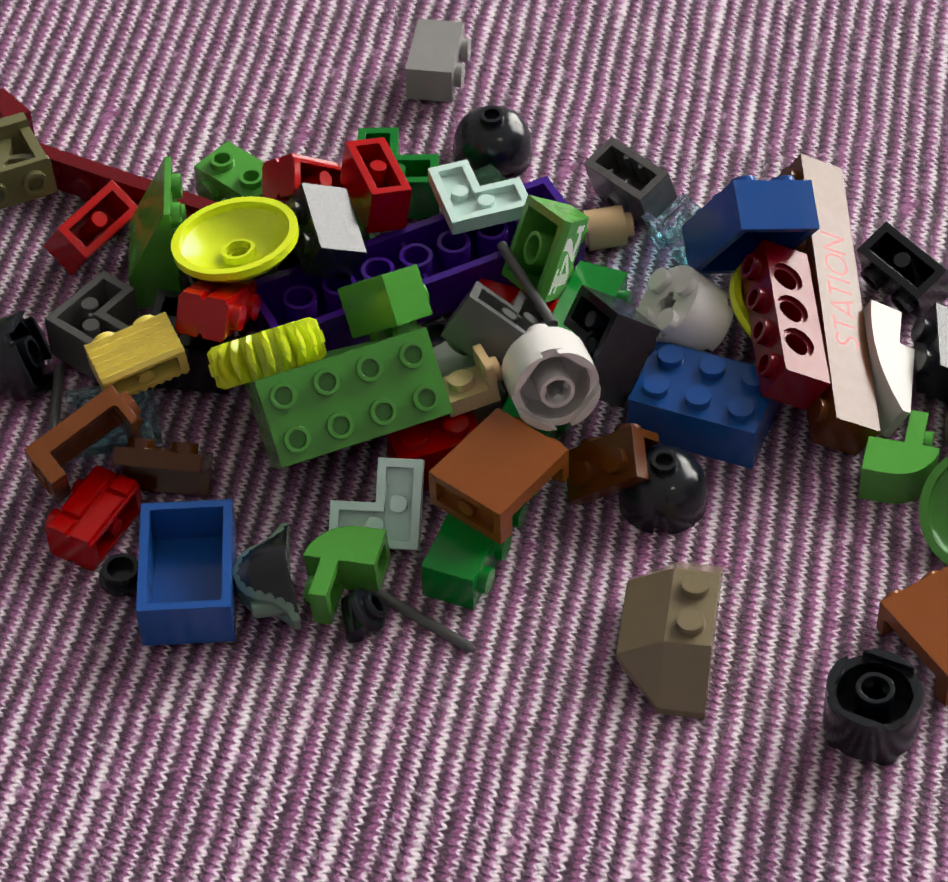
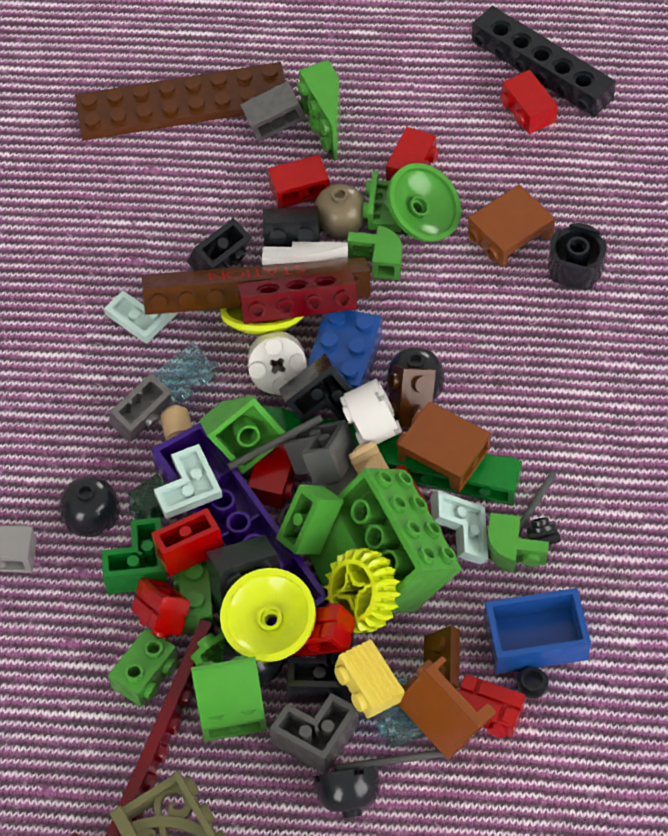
camera: 95 degrees left, 10 degrees up
red brick [43,180,138,276] -> none
hat [233,522,301,629] -> none
dark tan wedge [616,562,724,719] -> none
blue piece [681,175,820,274] -> none

